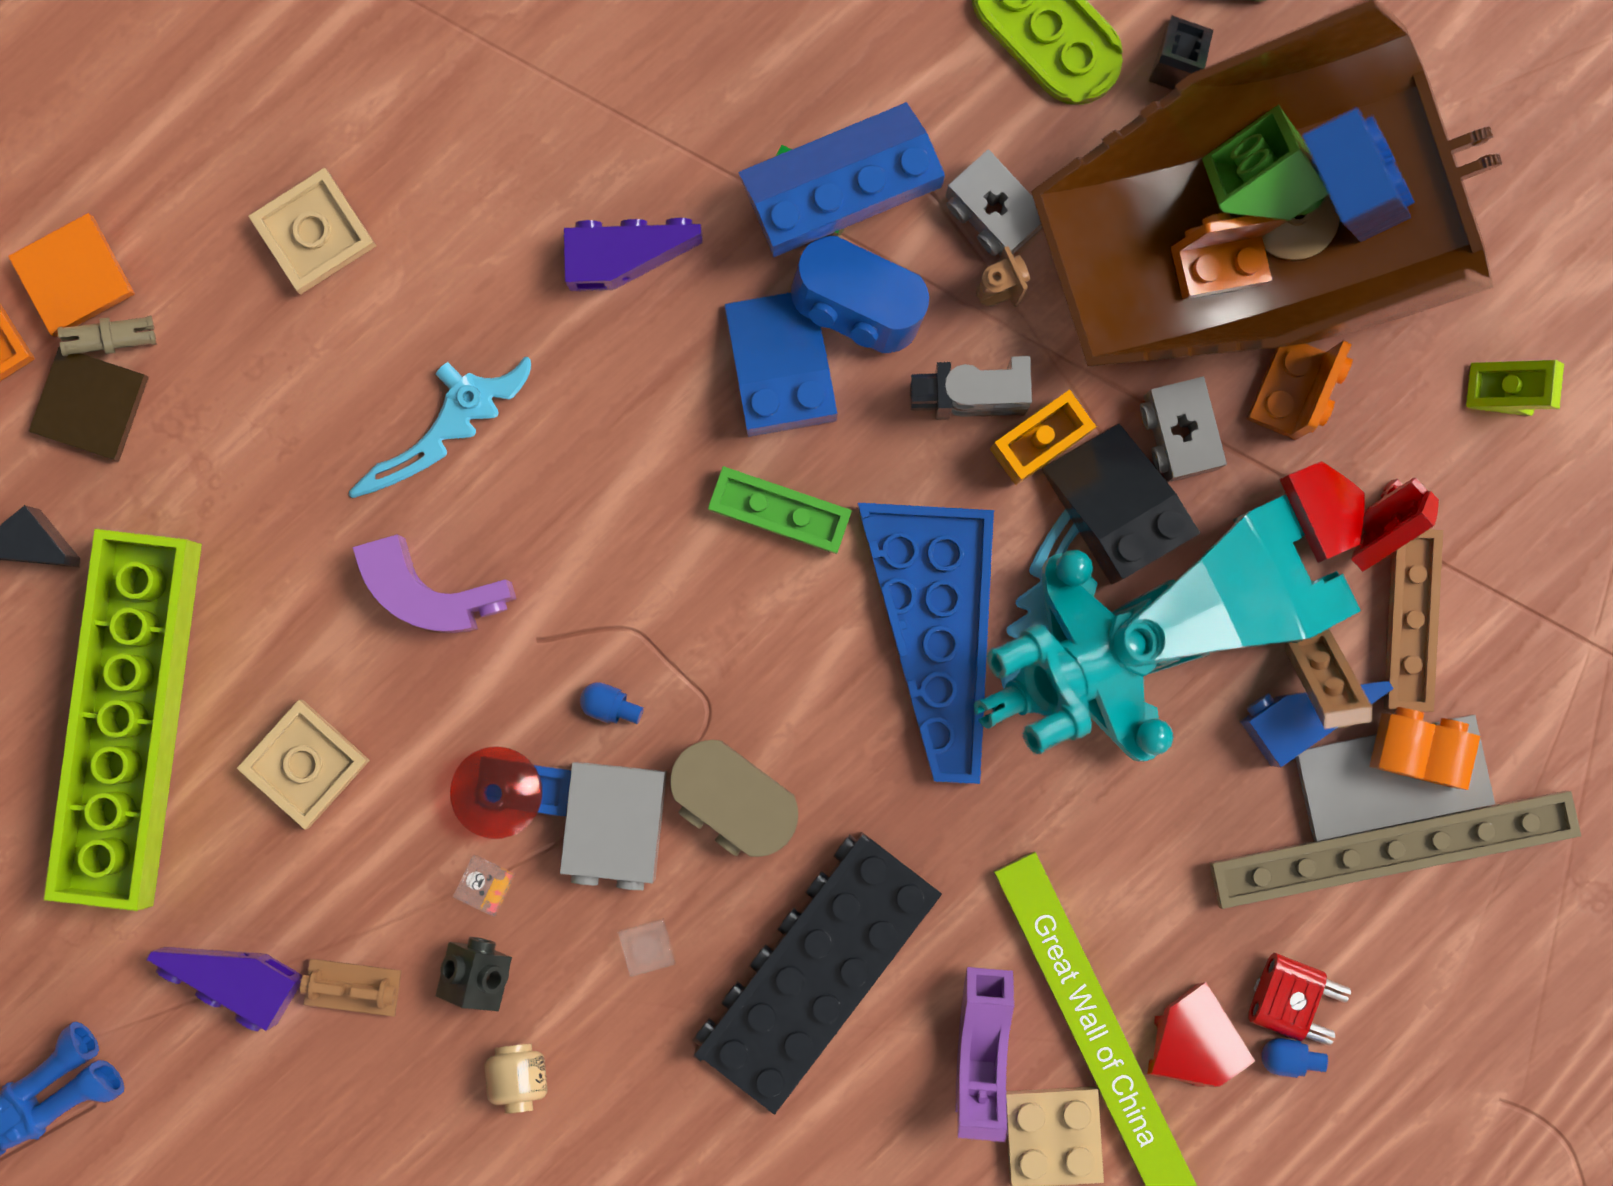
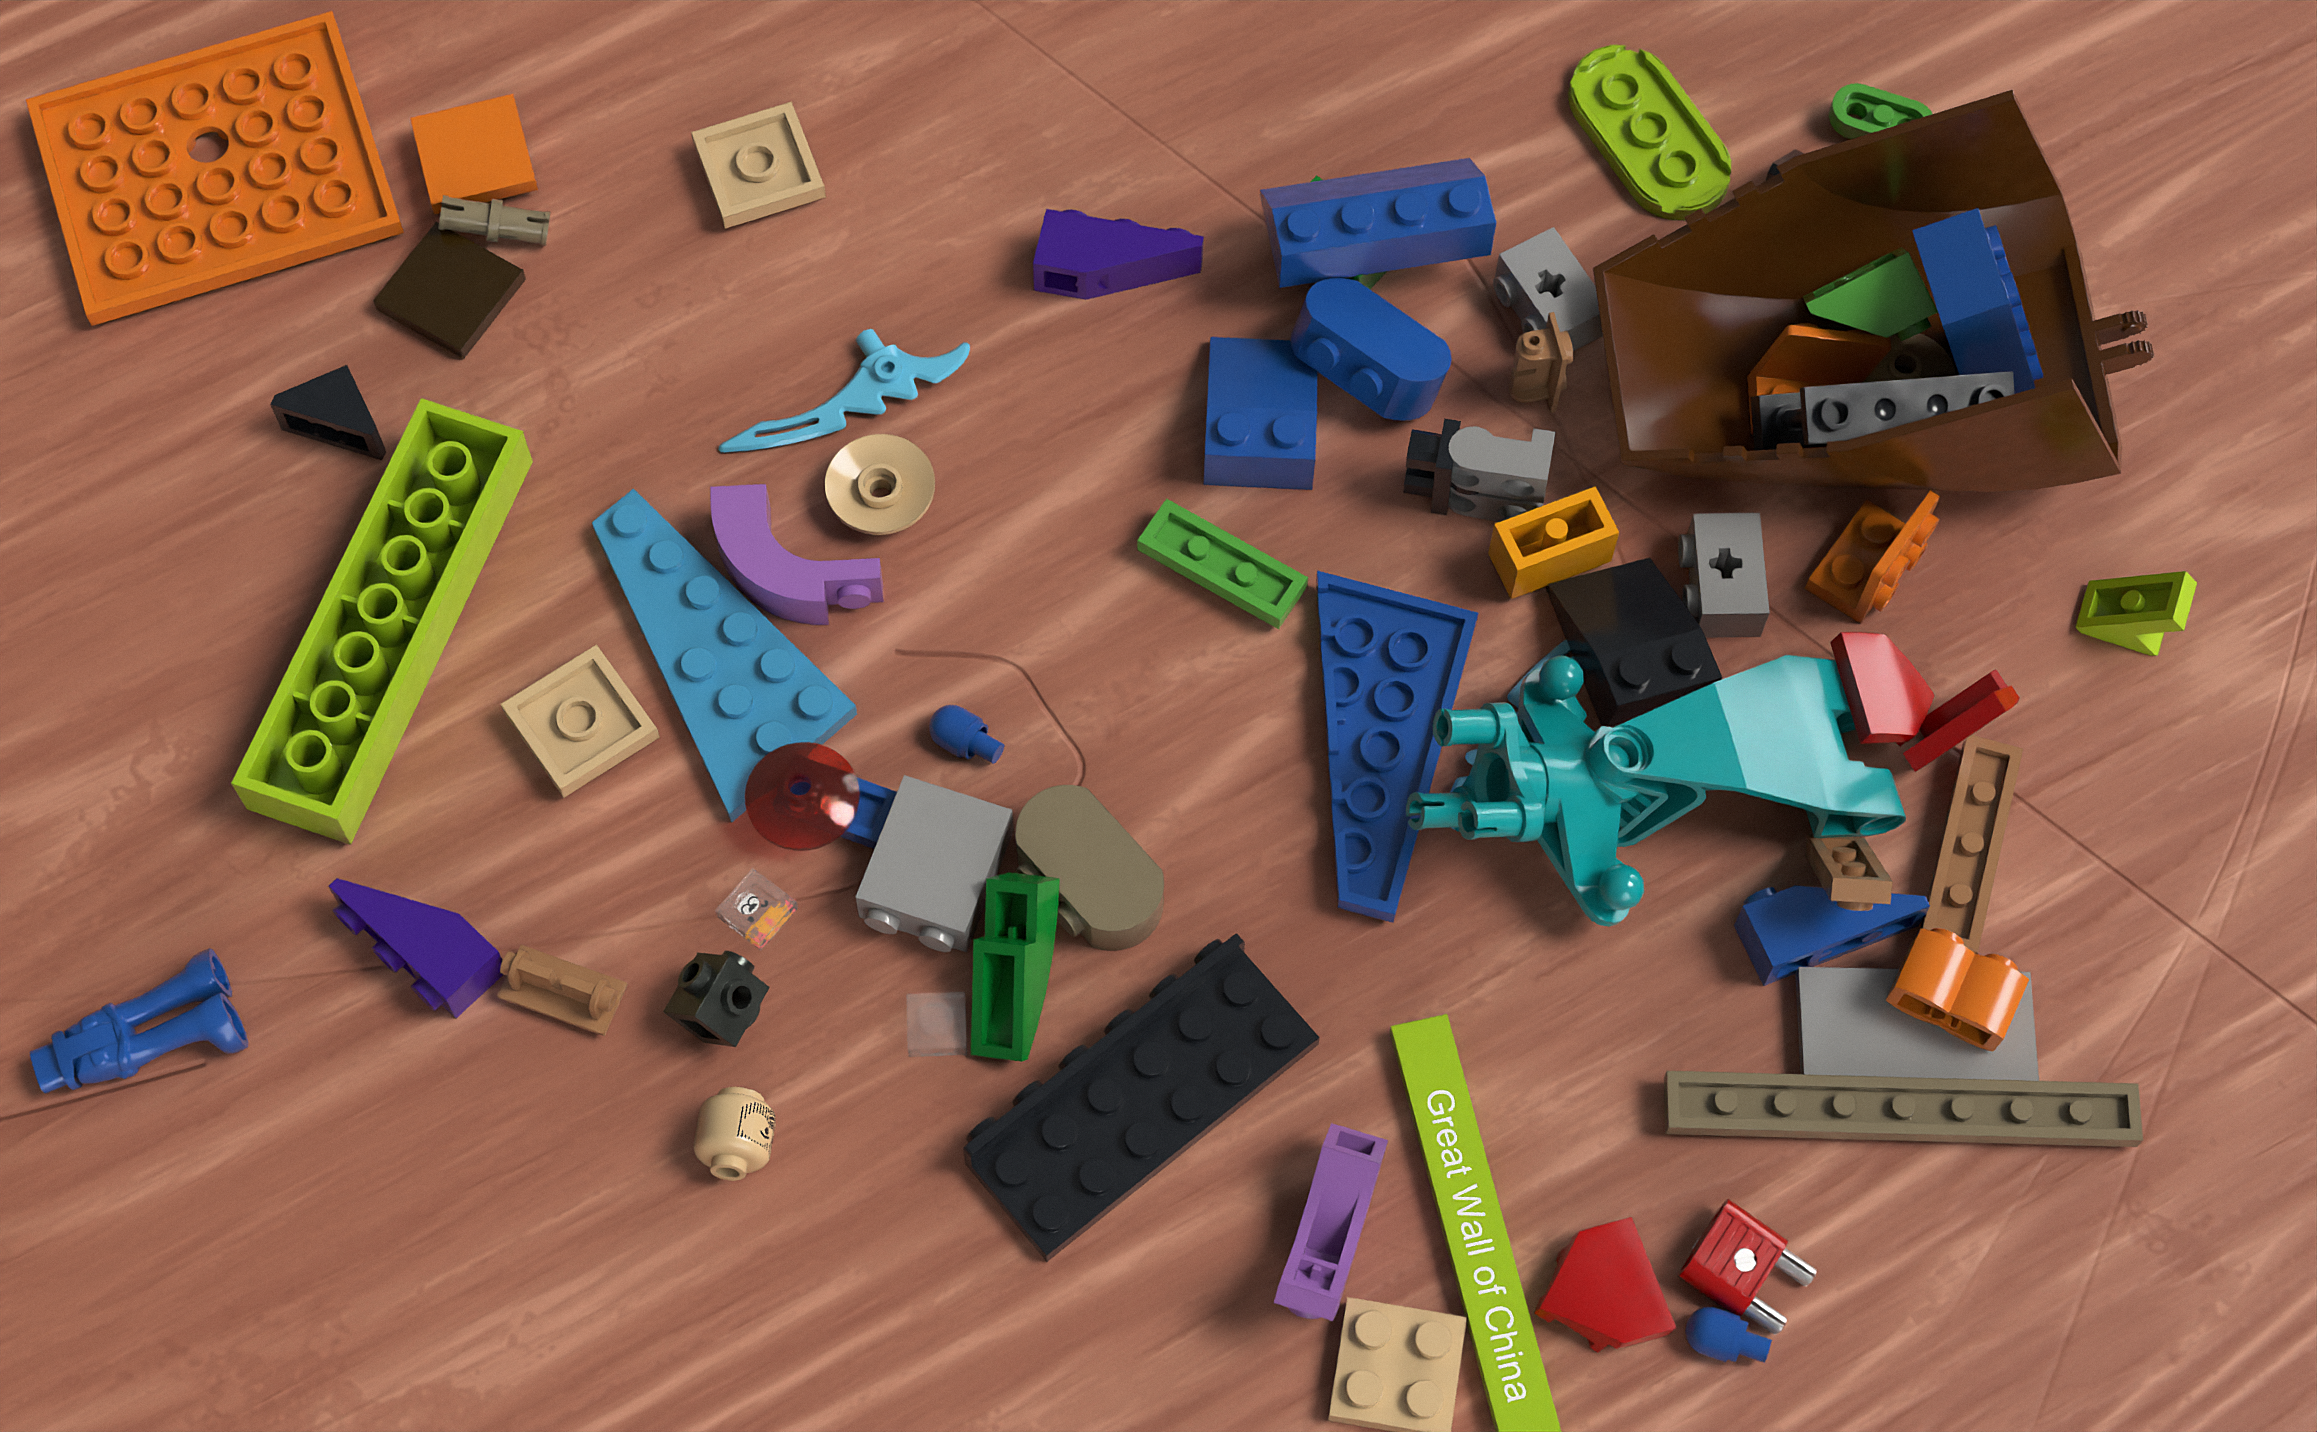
camera: 15 degrees right, 20 degrees down
none -> dark azure wing [592,489,857,823]
none -> tan dish [825,434,935,535]
none -> green slope [971,872,1060,1062]
none -> black fence [1750,371,2015,451]

